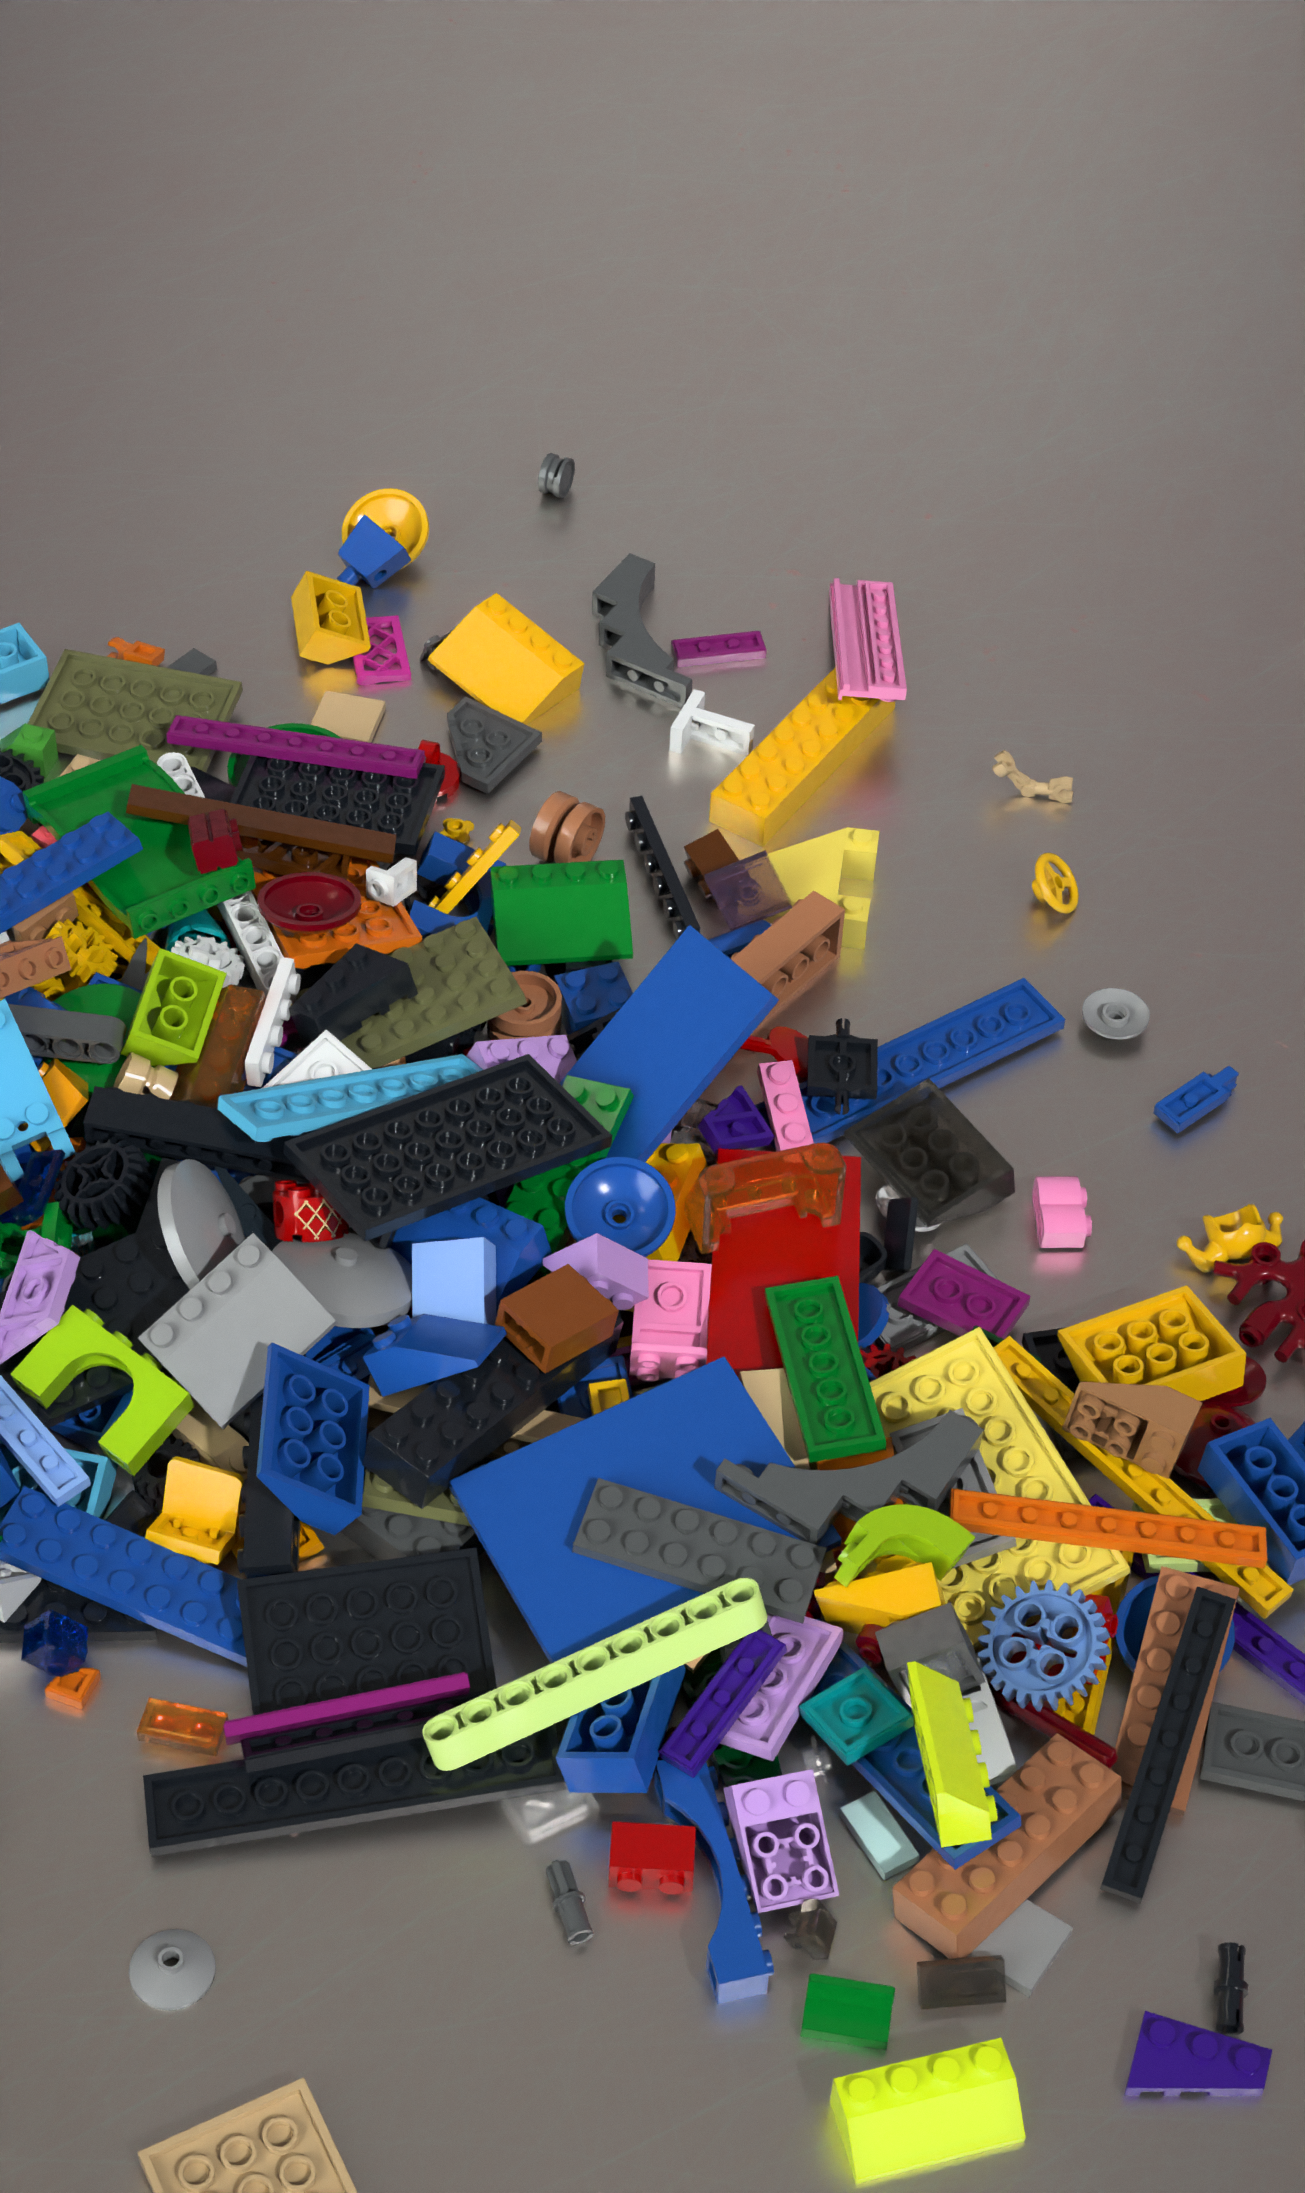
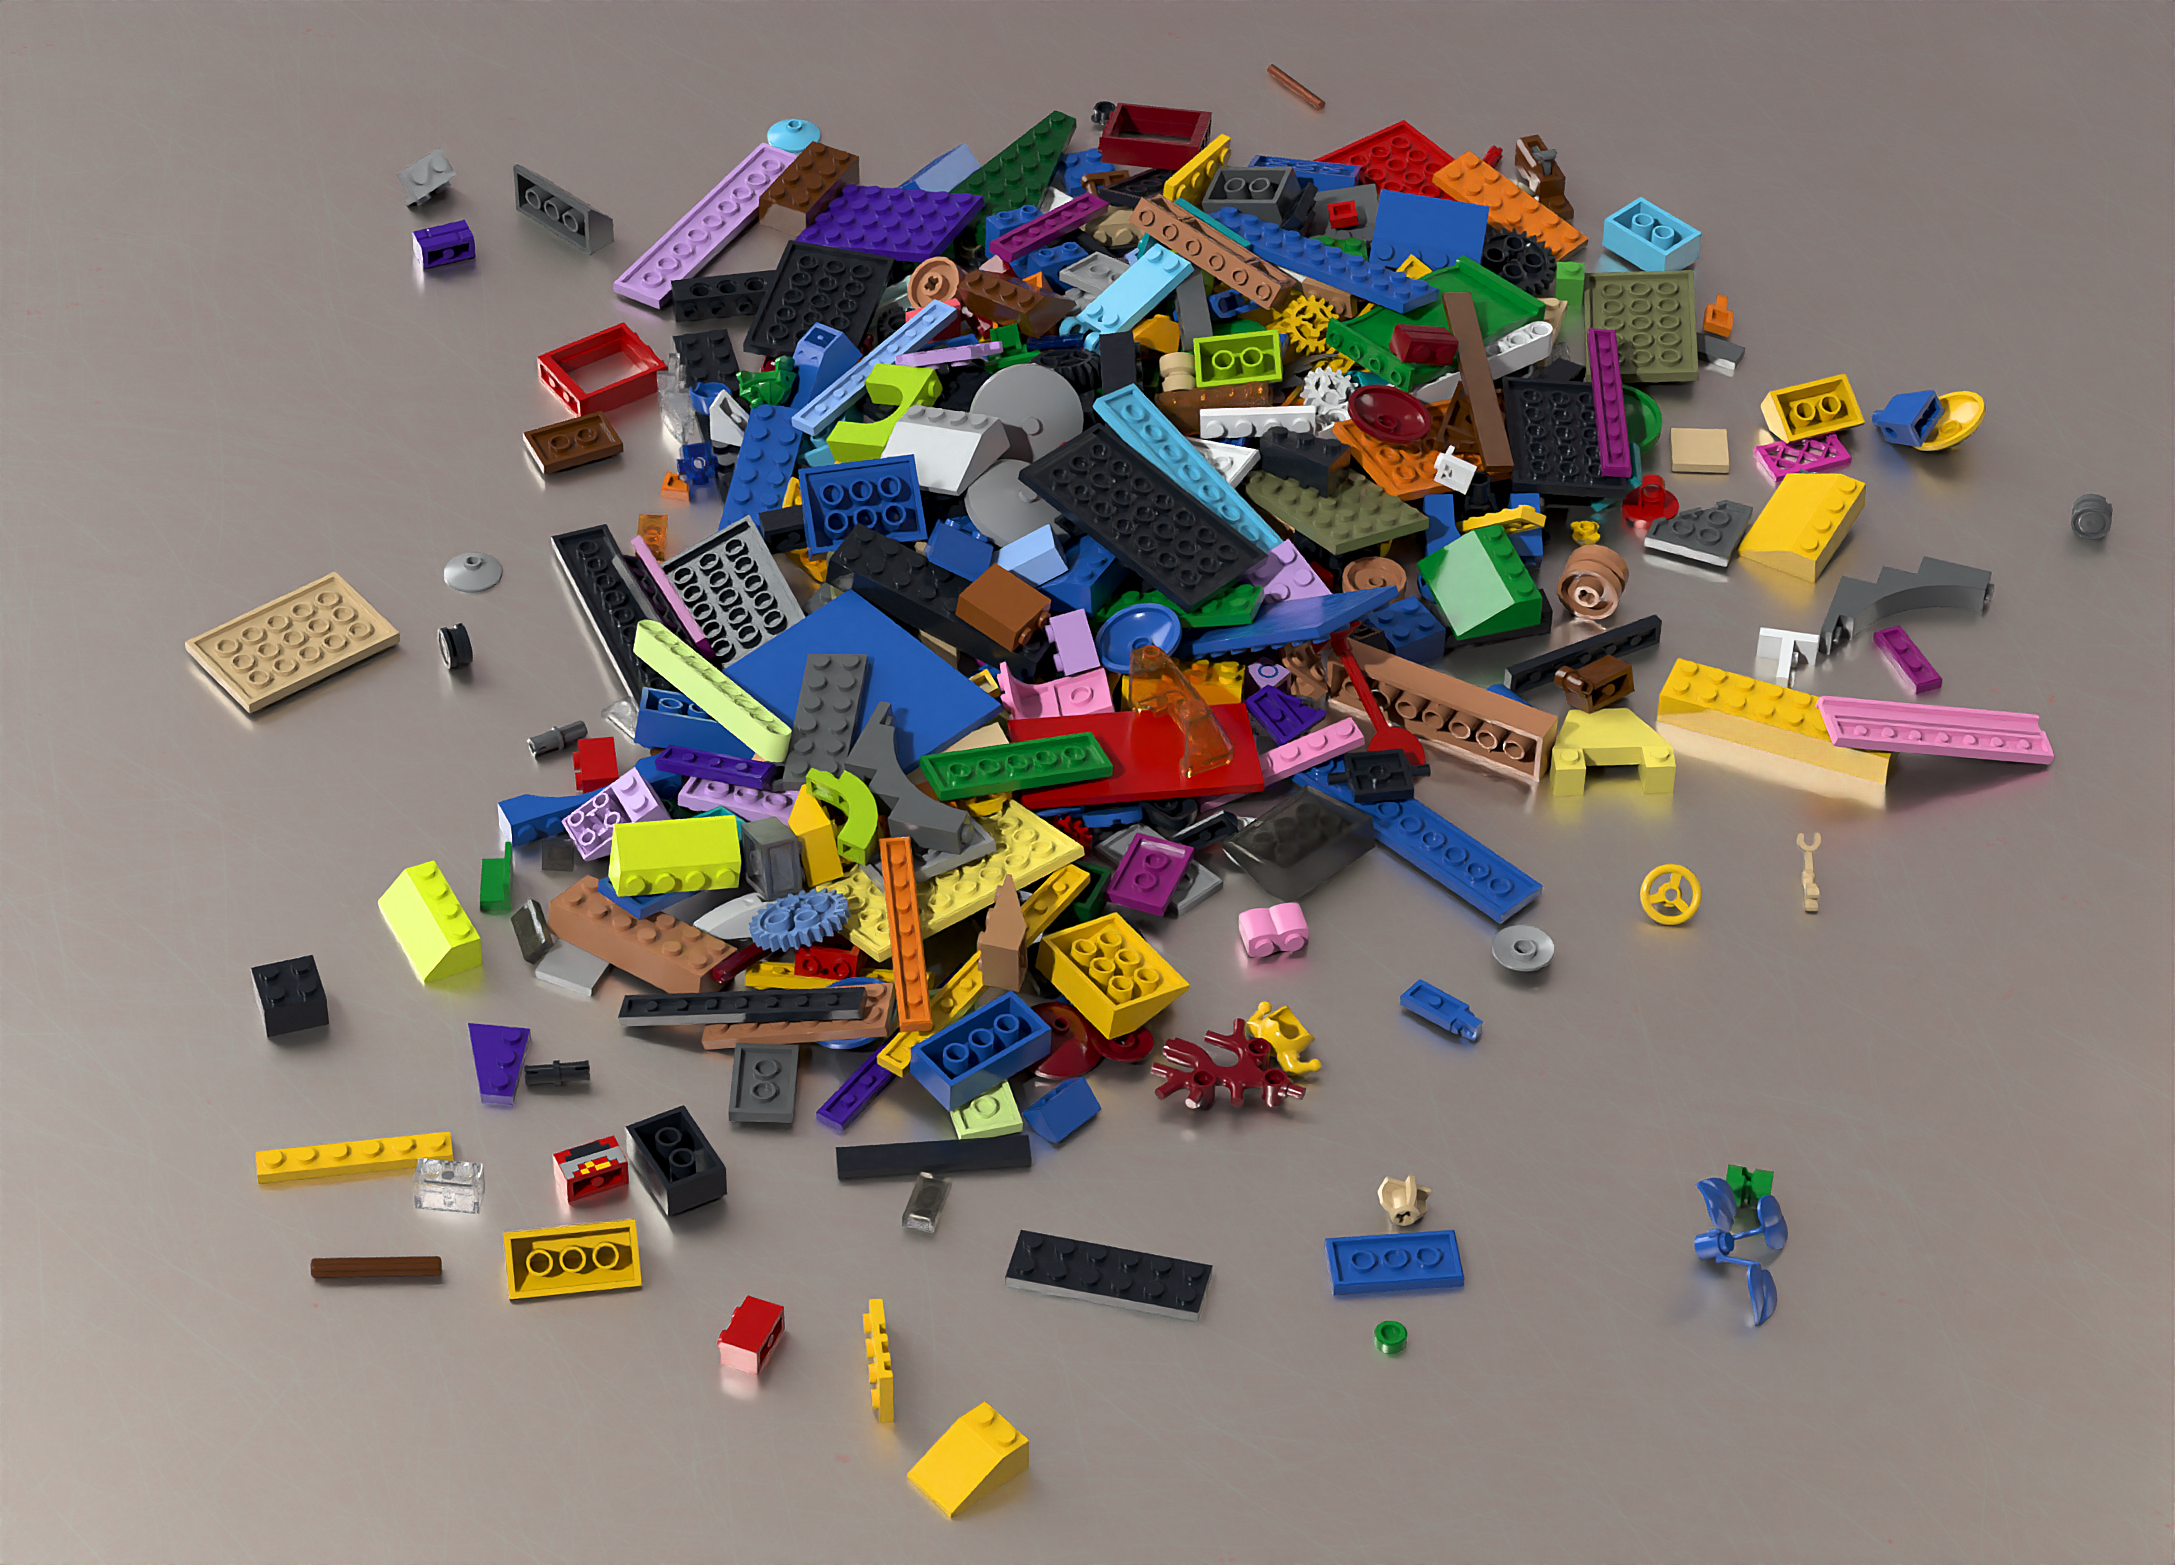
camera: 80 degrees right, 5 degrees down
clear purple plate [705,850,792,931] -> none
none -> black wheel [437,623,473,669]

